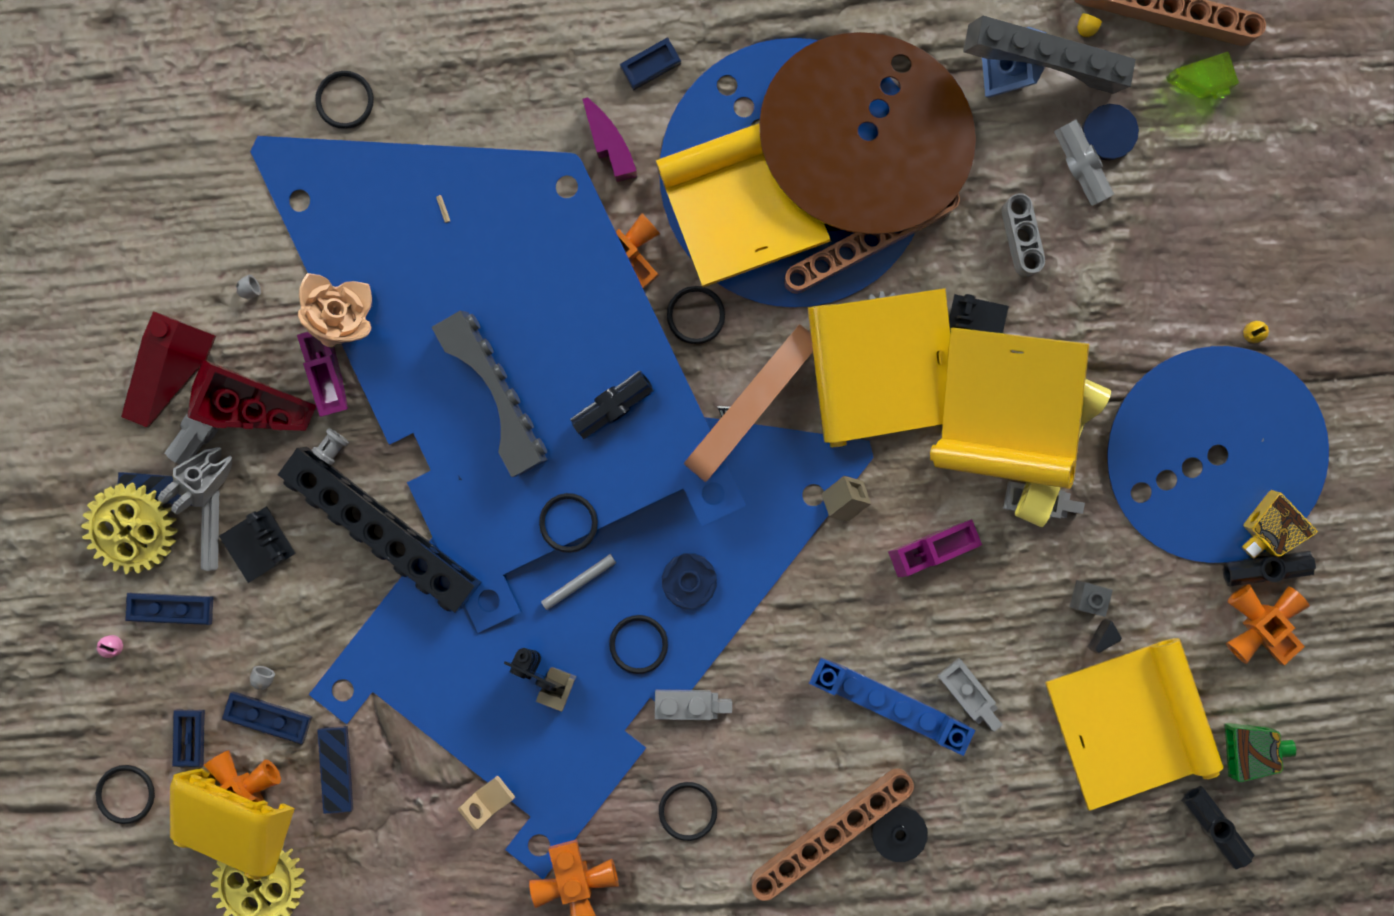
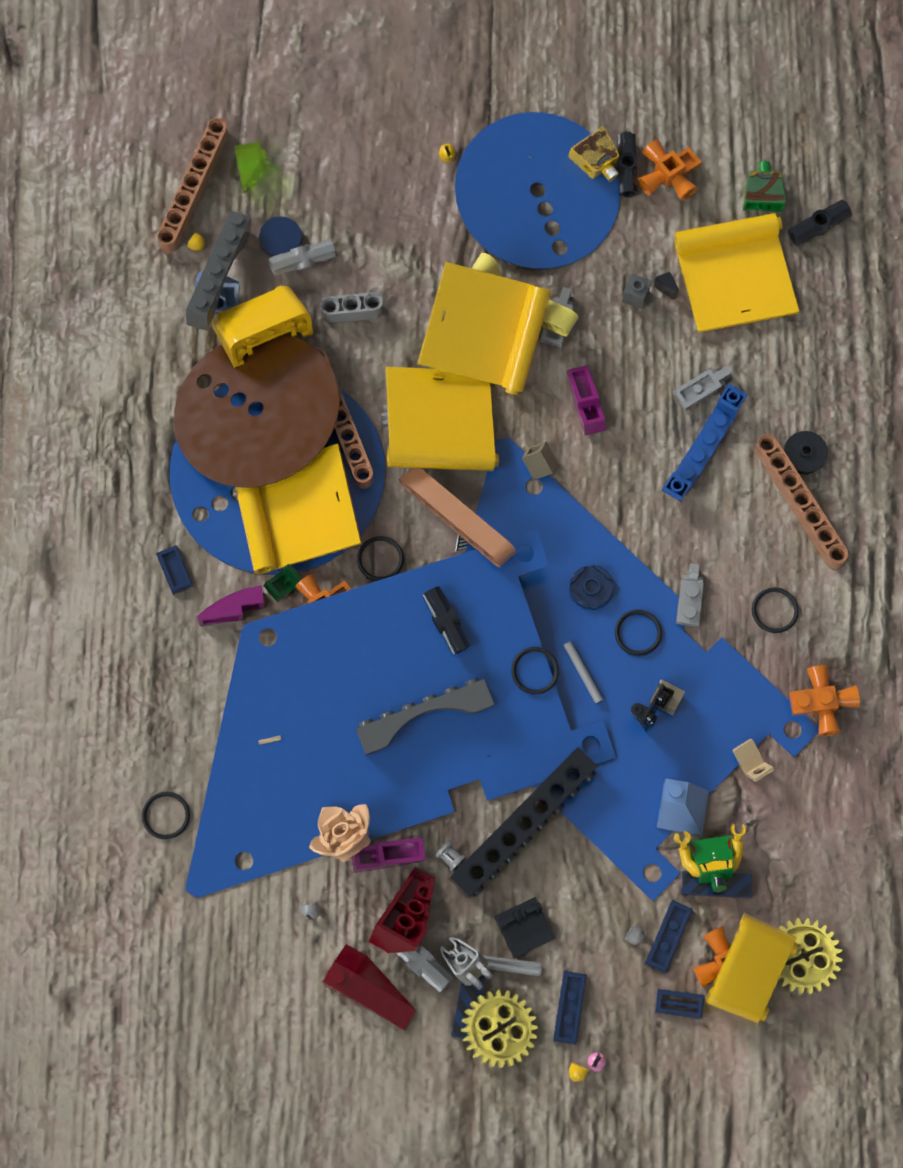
camera: 85 degrees left, 15 degrees down
black tyre [95,765,155,824] -> none
black hinge [949,294,1009,334] -> none
none -> yellow windscreen [212,286,313,368]
none -> dark green bracket [263,564,302,603]
none -> yellow hinge [569,1062,589,1082]
none -> medium blue slope [657,779,709,836]
none -> torso [674,824,746,892]

